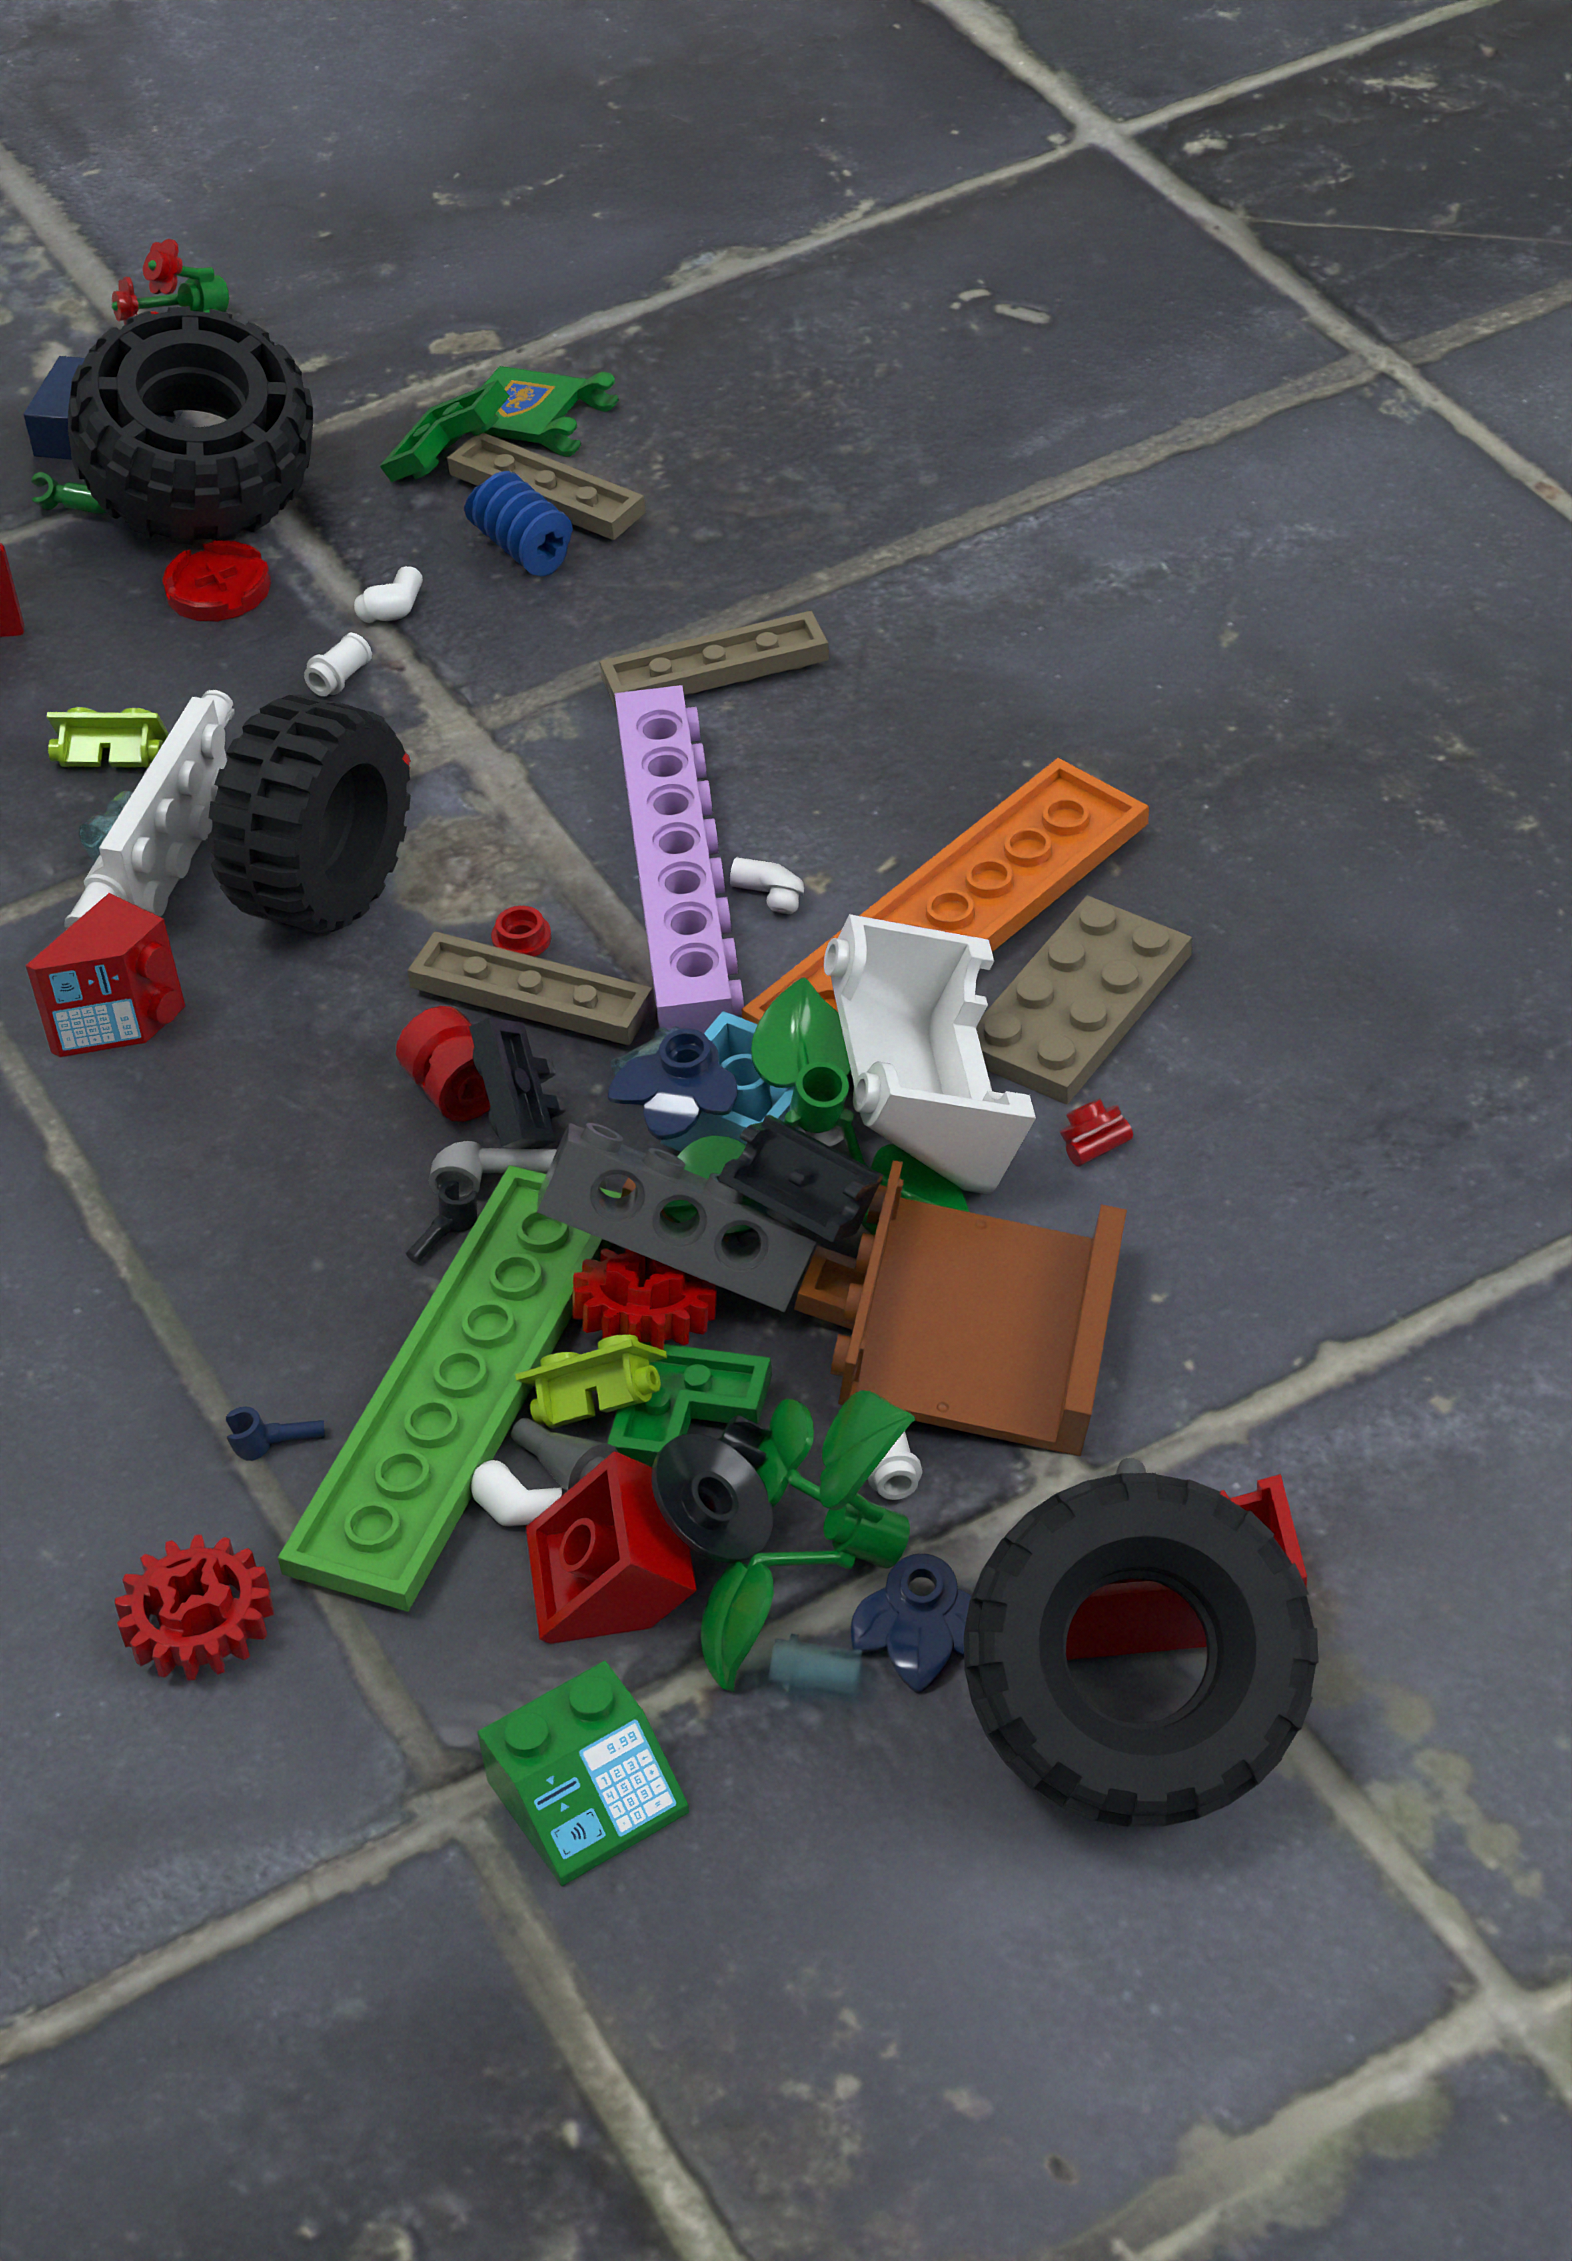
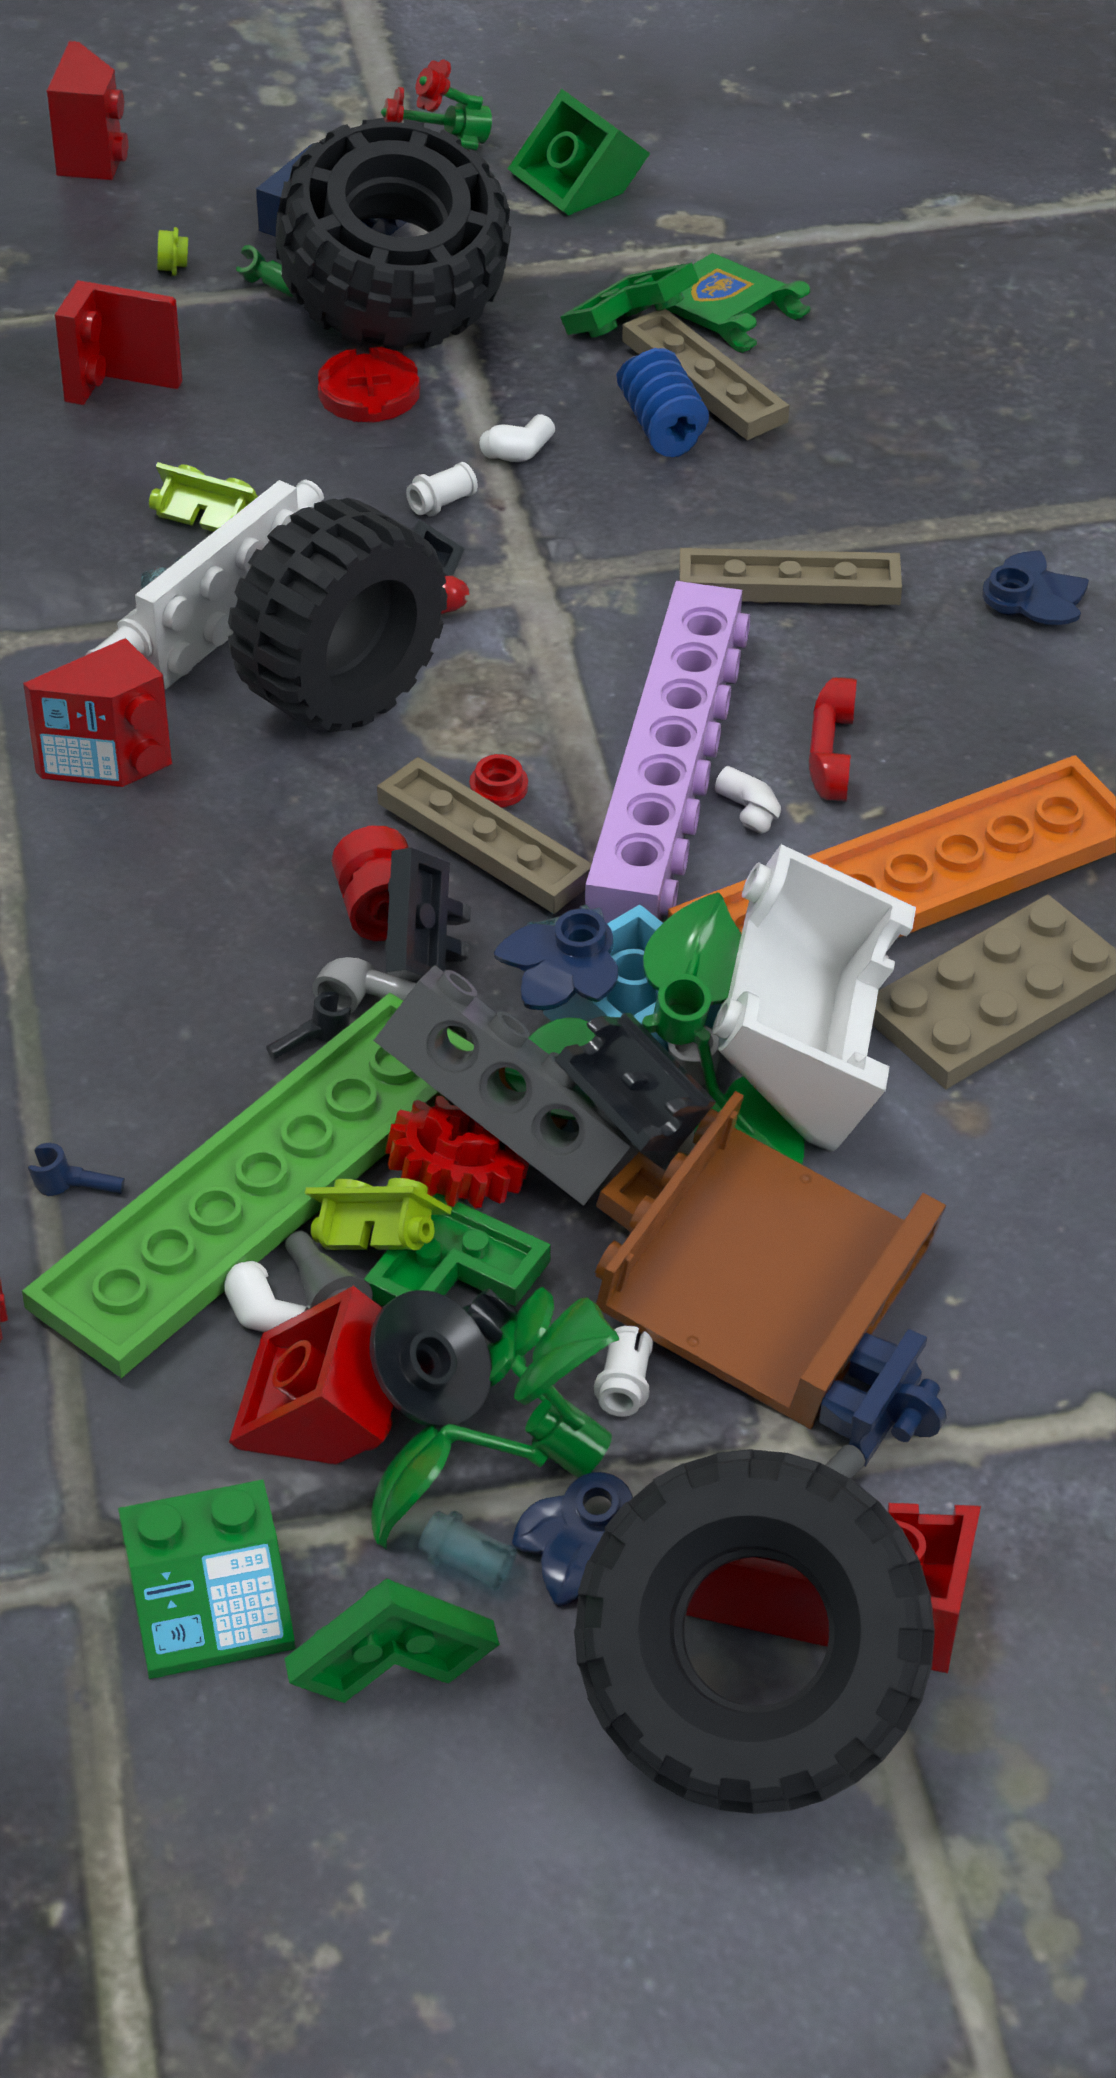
camera: 15 degrees right, 0 degrees up
red plate [1060,1099,1133,1167] -> none
none -> green plate [284,1578,500,1703]
none -> green slope [507,89,651,215]
none -> red bar [809,677,857,802]
none -> dark blue hips [819,1329,947,1467]
none -> dark blue plate [982,550,1089,625]

